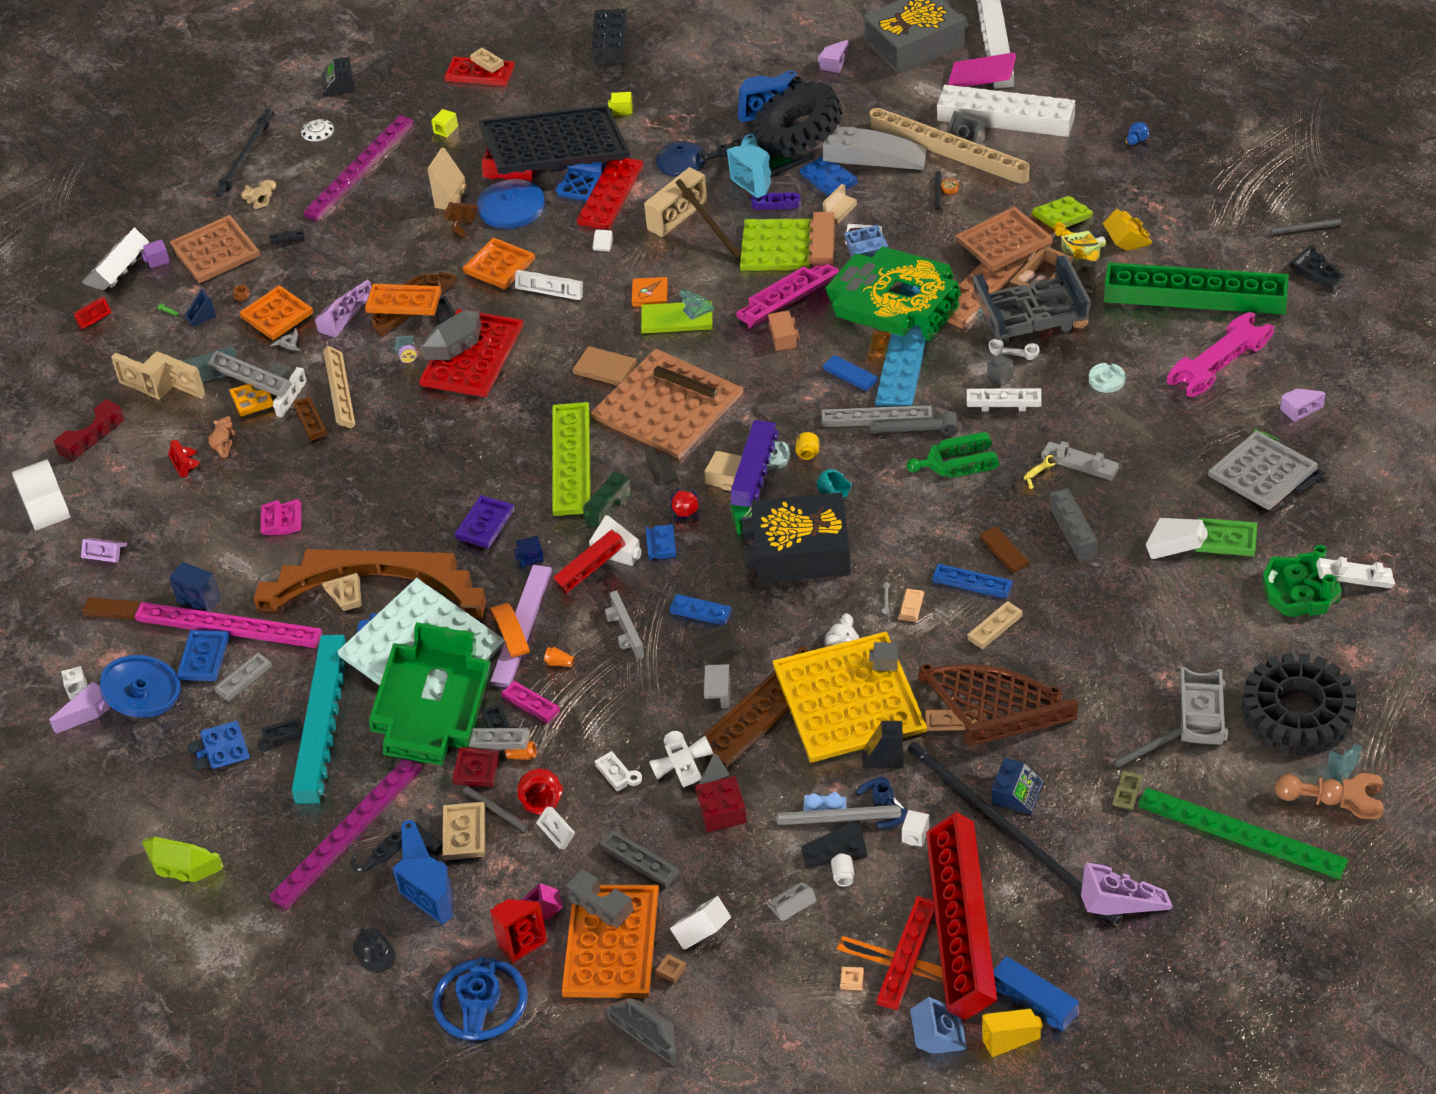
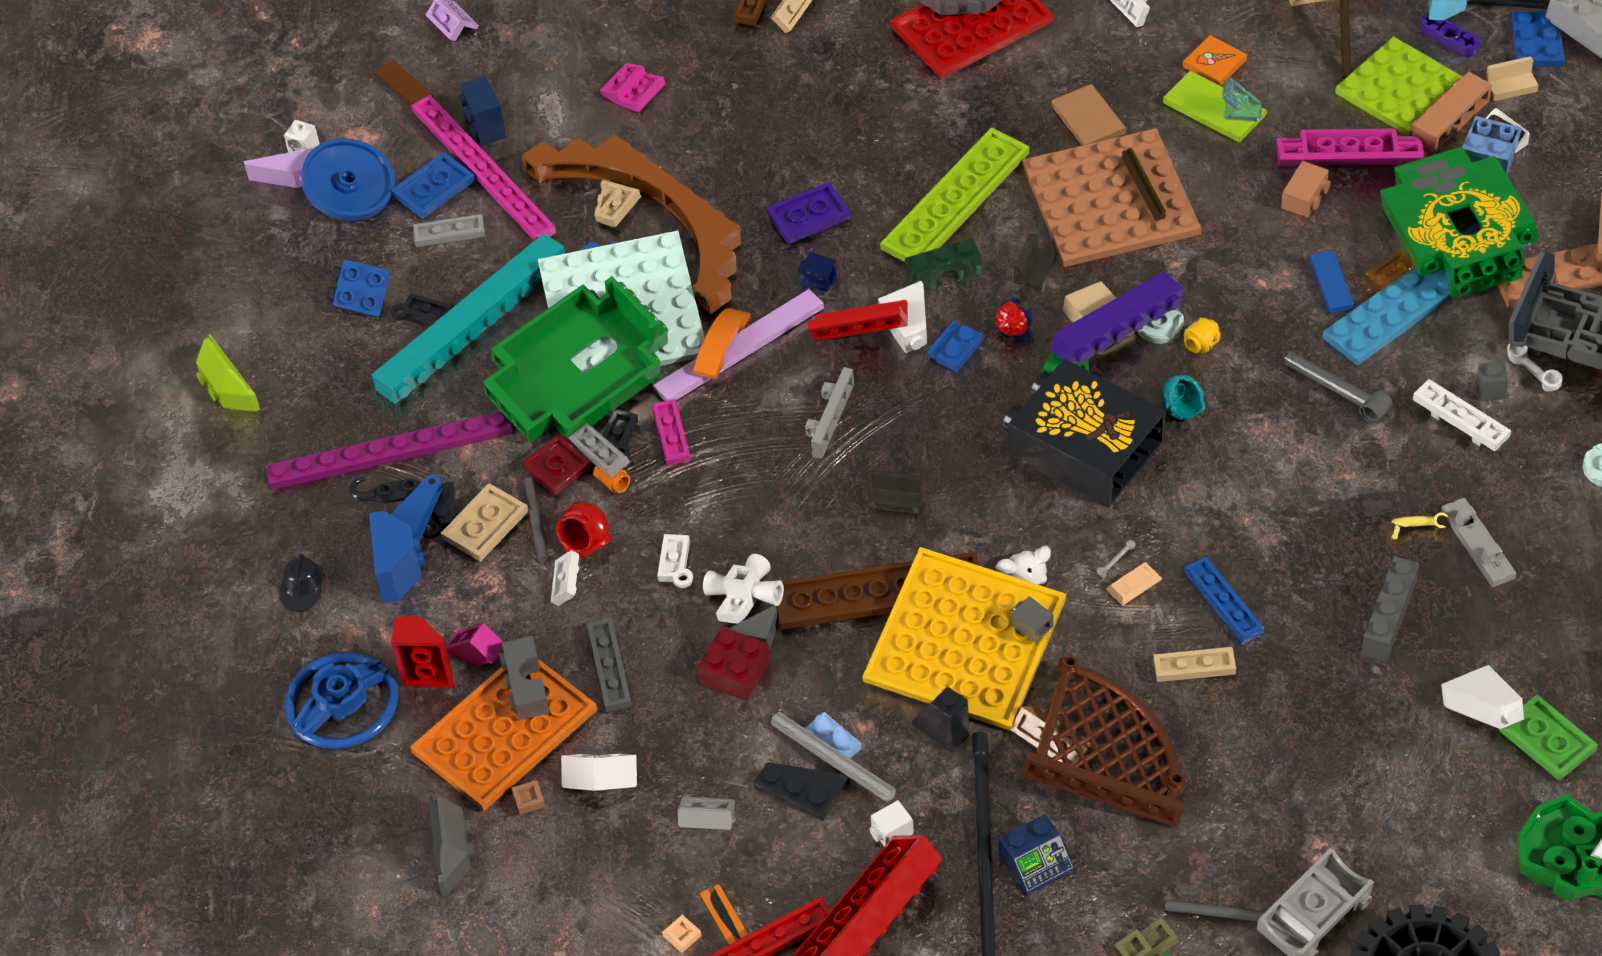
camera: 40 degrees right, 5 degrees up
orange cone [544,647,575,668] -> none
blue plate [670,594,732,626] -> none
light grey panel [704,665,730,708] -> none
light grey tile [821,405,932,427] -> none
white brick [831,854,855,887] -> none
dark blue piece [856,777,908,828] -> none
green piece [906,432,1000,477] -> none
reddish brown tile [980,526,1029,574] -> none

